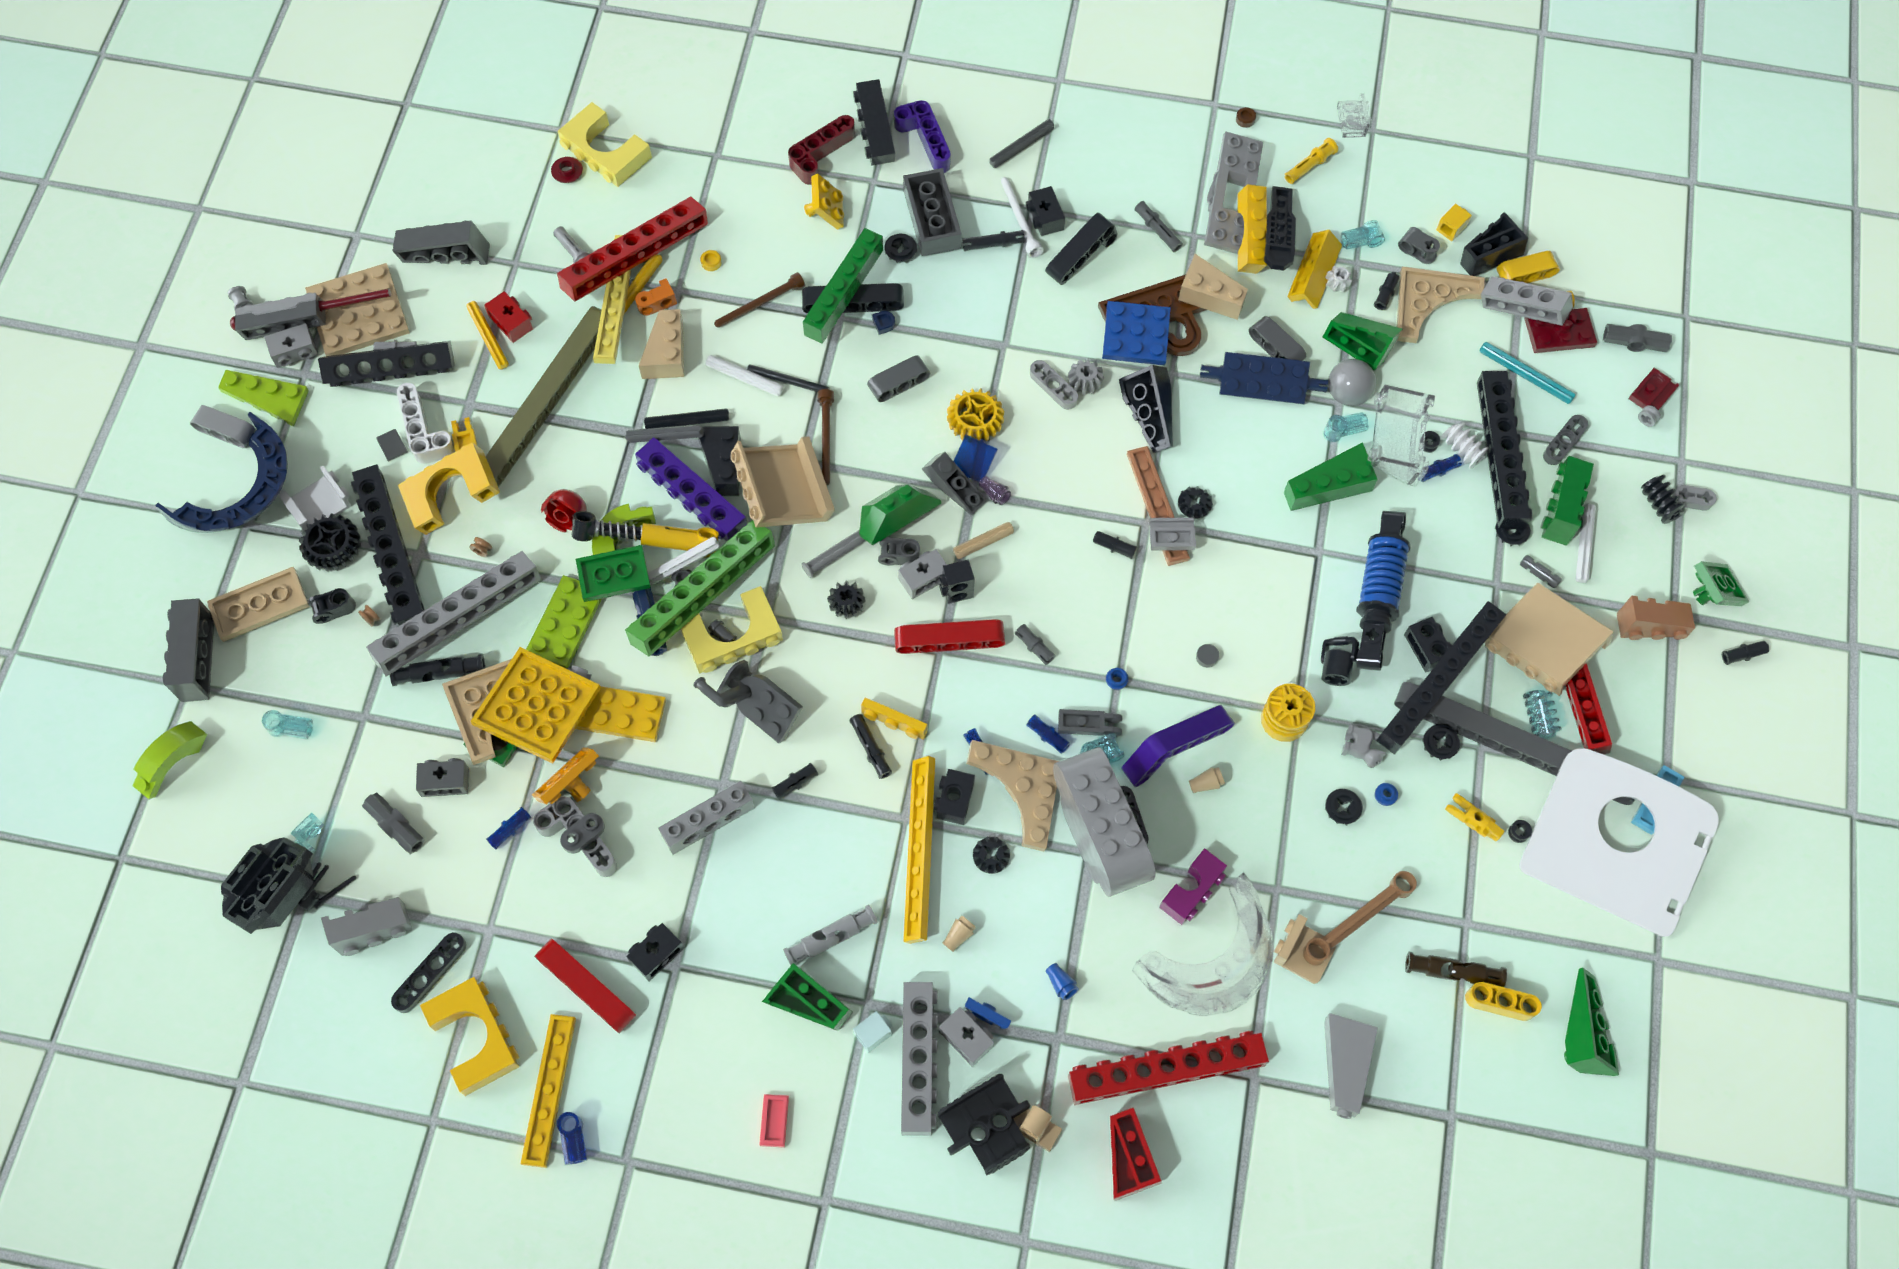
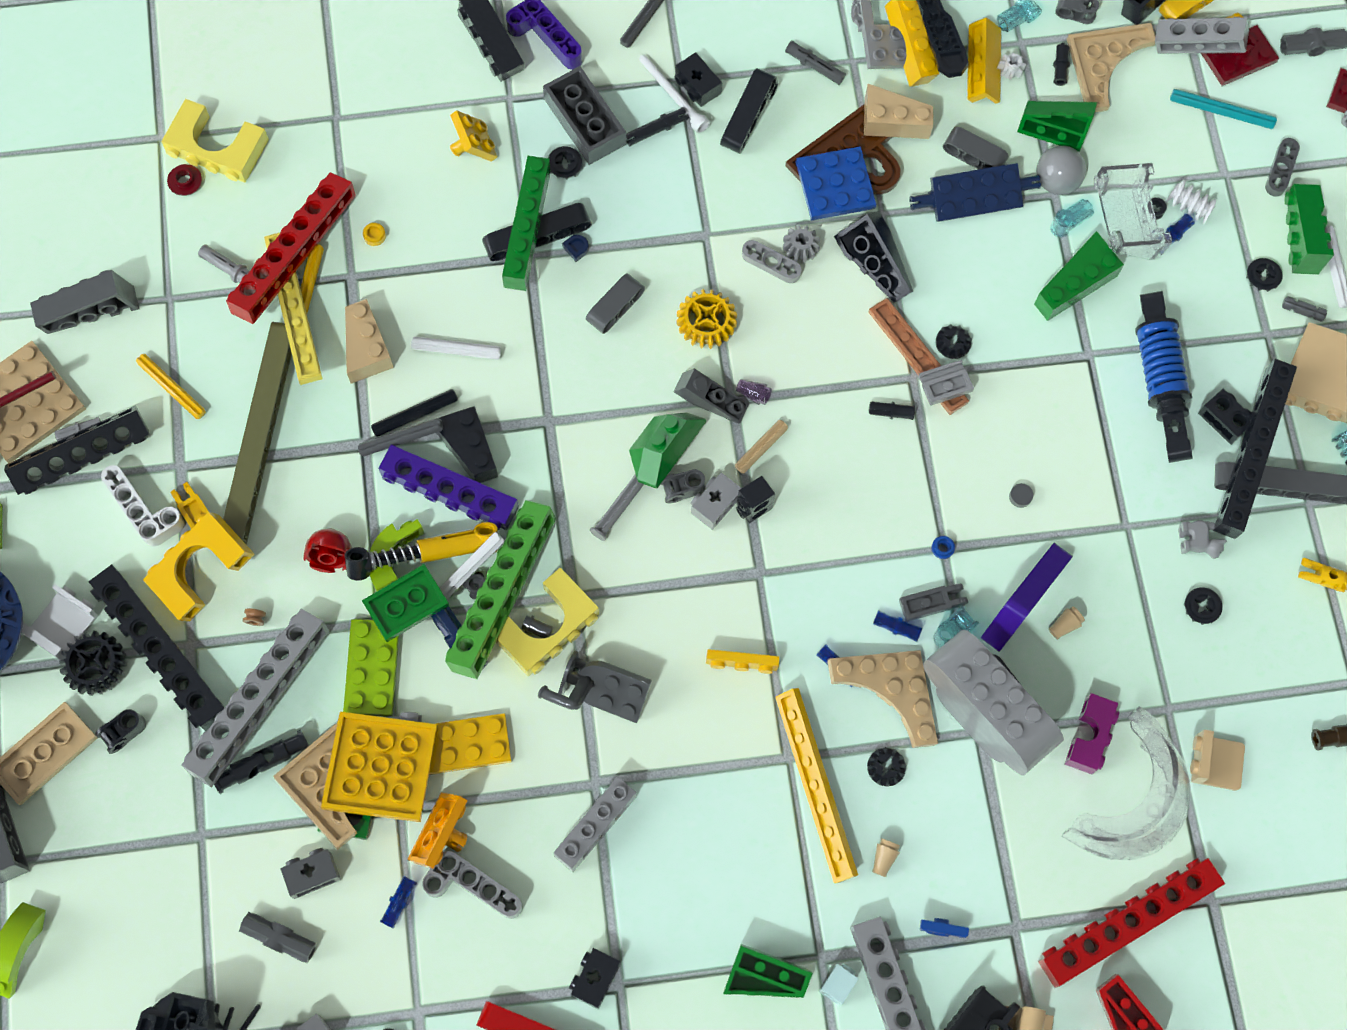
camera: 20 degrees left, 5 degrees up
clear light blue piece [261,710,313,740] -> none
clear light blue bracket [291,812,324,853] -> none
medium nougat bush [358,604,381,627] -> none
dark grey slope [376,429,408,462] -> none
red brick [484,291,533,343] -> none
dark grey plate [560,813,605,854] -> none
orange leg [635,278,677,316] -> none
reddish brown piece [714,272,806,328] -> none
tan panel [731,436,835,528] -> none
black bar [747,364,830,392] -> none
black pin [772,762,819,800] -> none
light grey piece [783,904,878,965] -> none
dark red beam [788,115,855,185] -> none
reddish brown piece [817,389,834,486] -> none
black gear [827,580,866,620] -> none
black pin [849,714,892,779] -> none
red beam [894,619,1006,654] -> none
black brick [933,769,975,825] -> none
light grey brick [939,1007,994,1067] -> none
clear blue piece [954,434,998,484] -> none
dark grey pin [1015,624,1056,665] -> none
blue cone [1045,963,1079,1000] -> none
yellow wheel [1261,684,1315,742] -> none
medium nougat piece [1303,871,1417,965] -> none
black piece [1321,636,1359,686] -> none
light grey slope [1324,1013,1378,1119] -> none
blue plate [1374,783,1398,806] -> none
black gear [1422,725,1460,761] -> none
black brick [1477,371,1532,529] -> none

